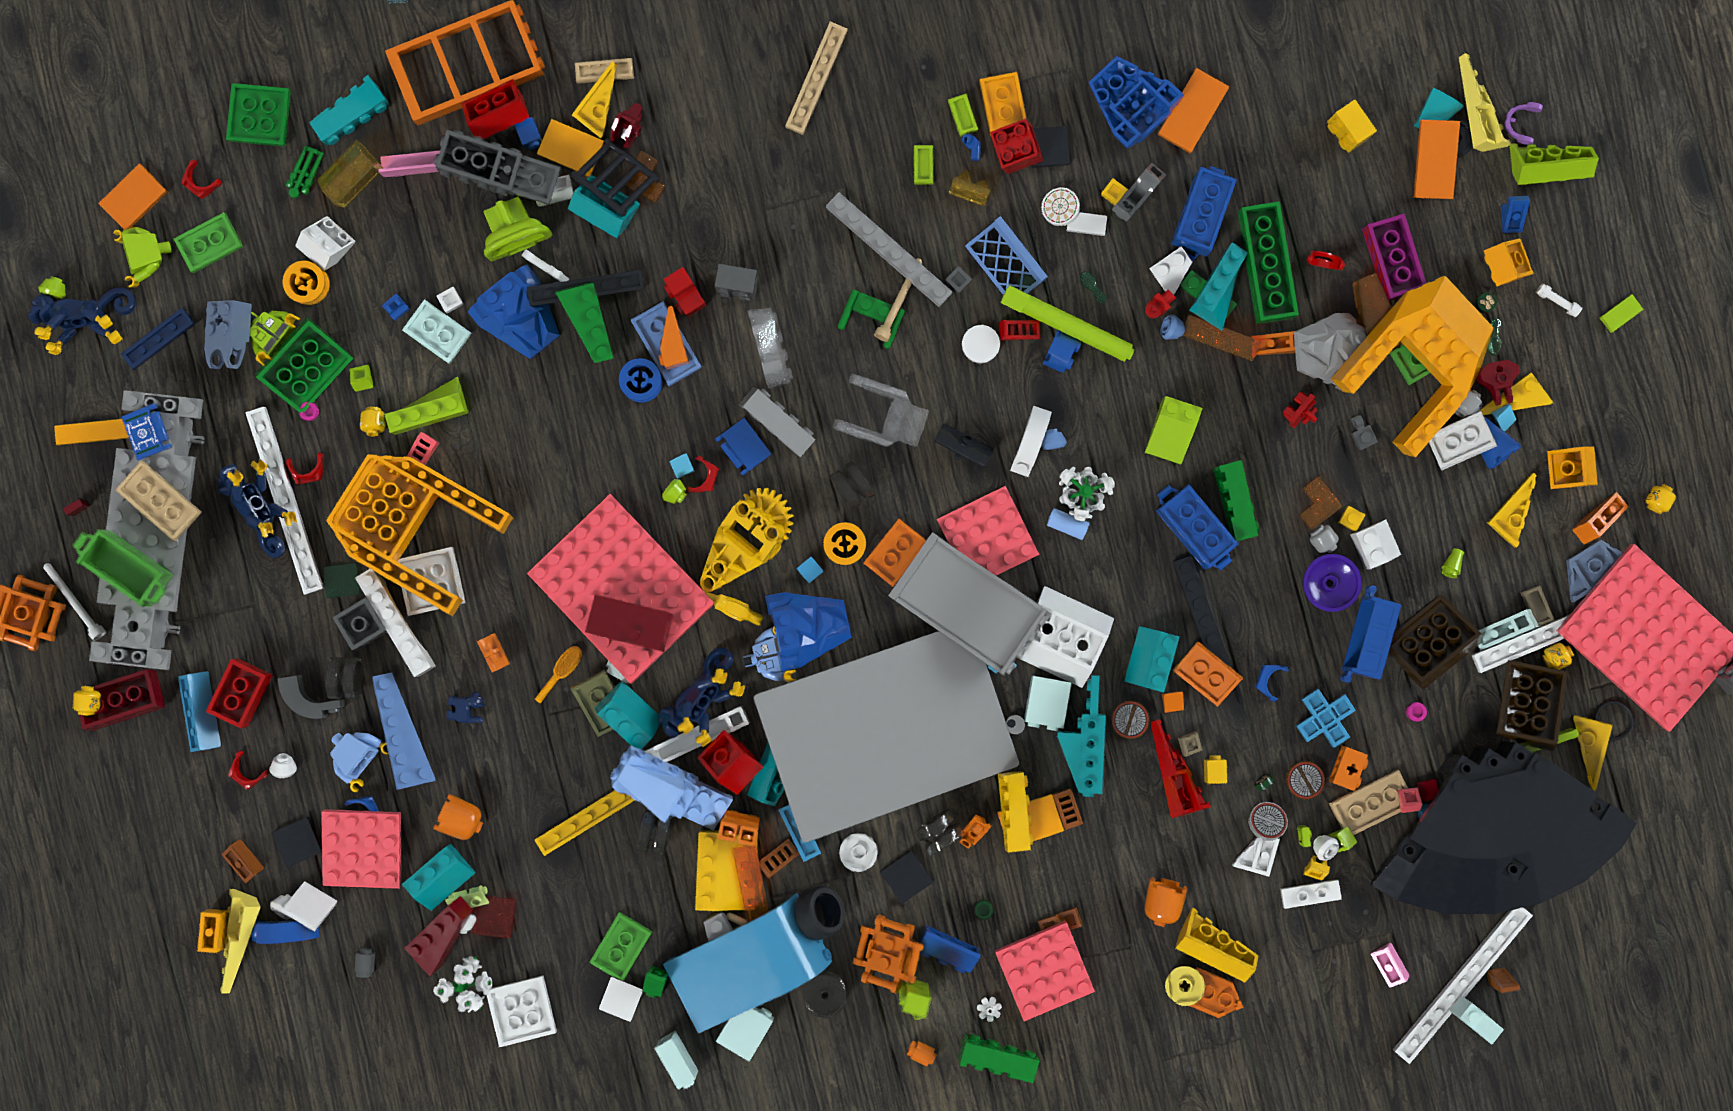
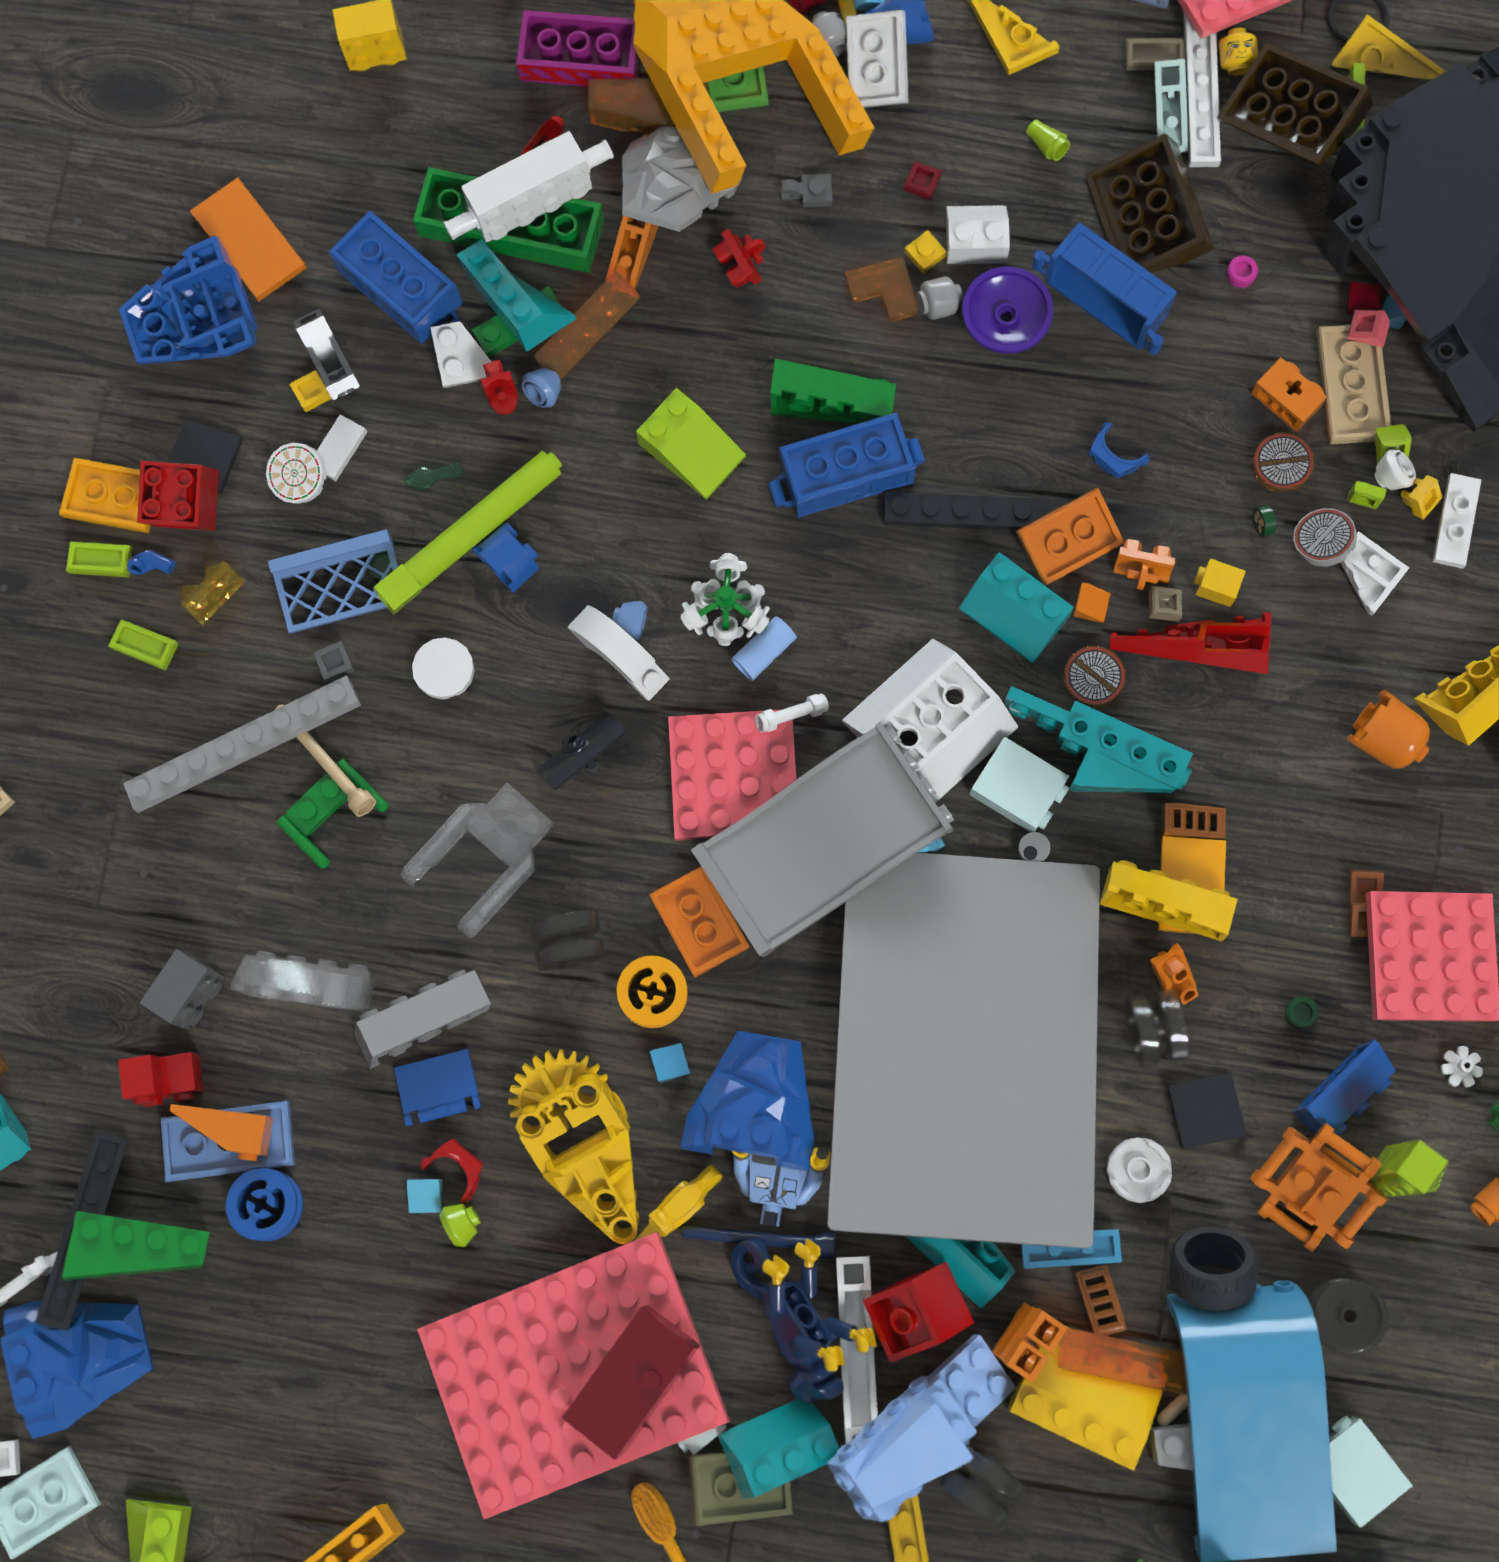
camera: 60 degrees left, 10 degrees down
red slope [999,320,1040,341] -> none
dark azure plate [1295,689,1356,748] -> none
none -> white brick [444,131,614,243]
none -> dark blue piece [680,1225,836,1259]
none -> white bar [755,694,829,733]
none -> dark red tile [903,161,942,201]
none -> orange hips [1113,539,1175,590]

